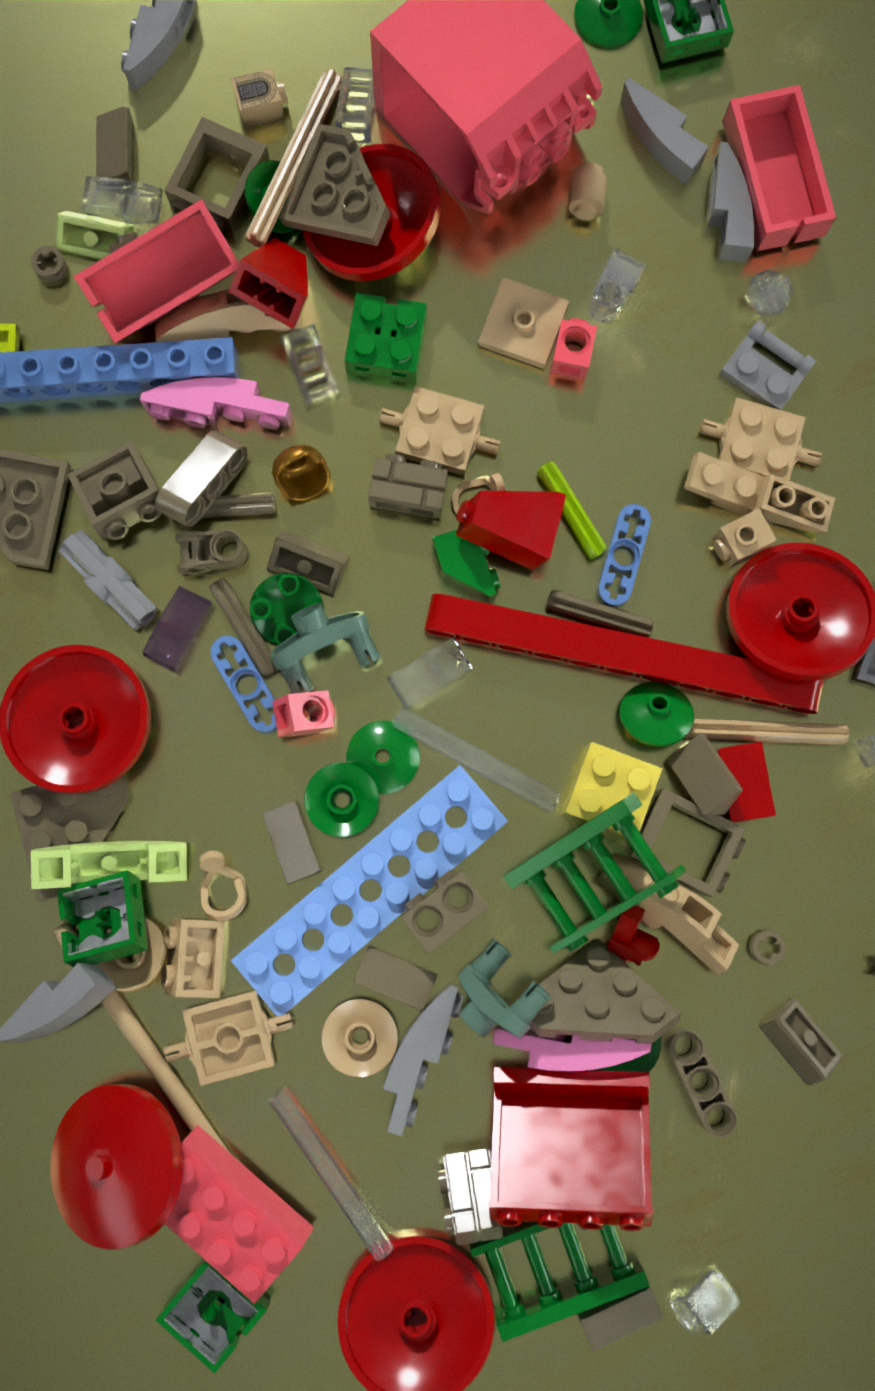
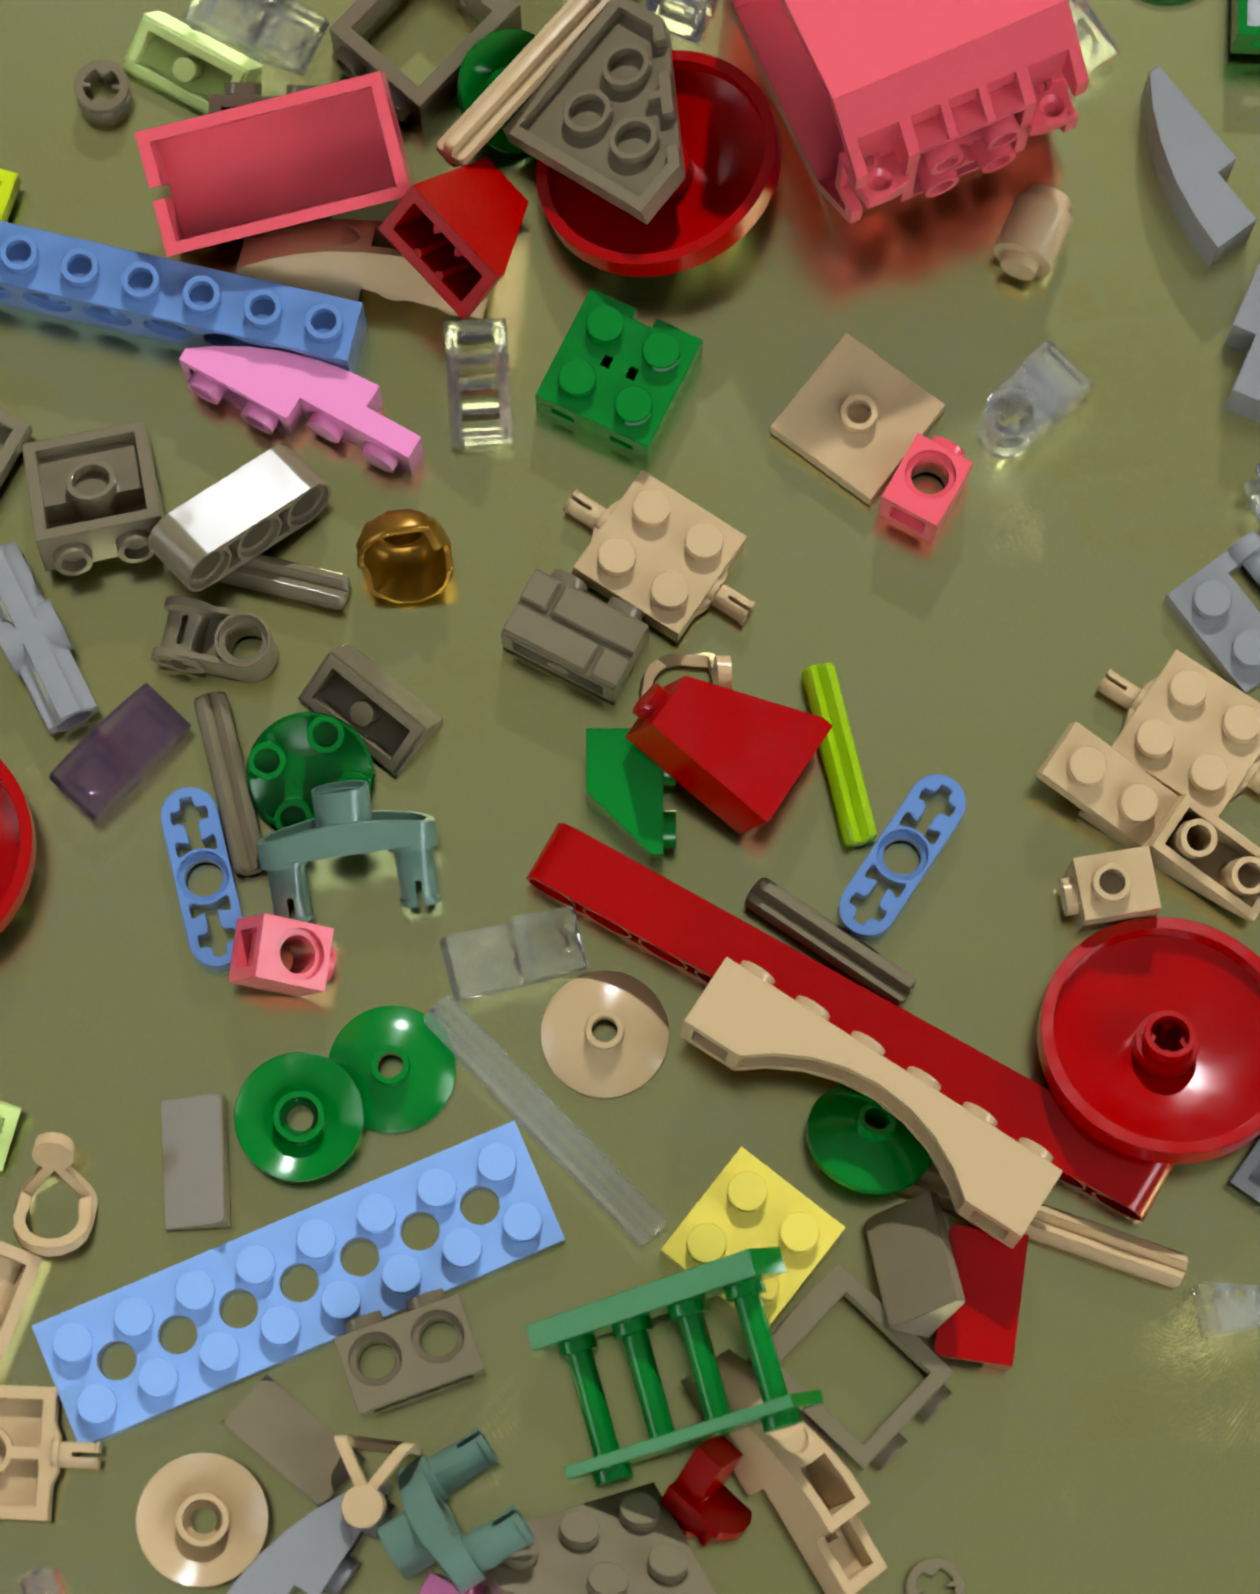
camera: 20 degrees right, 5 degrees down
none -> tan piece [334,1434,423,1529]
none -> tan dish [541,971,669,1099]
none -> tan arch [680,956,1063,1249]

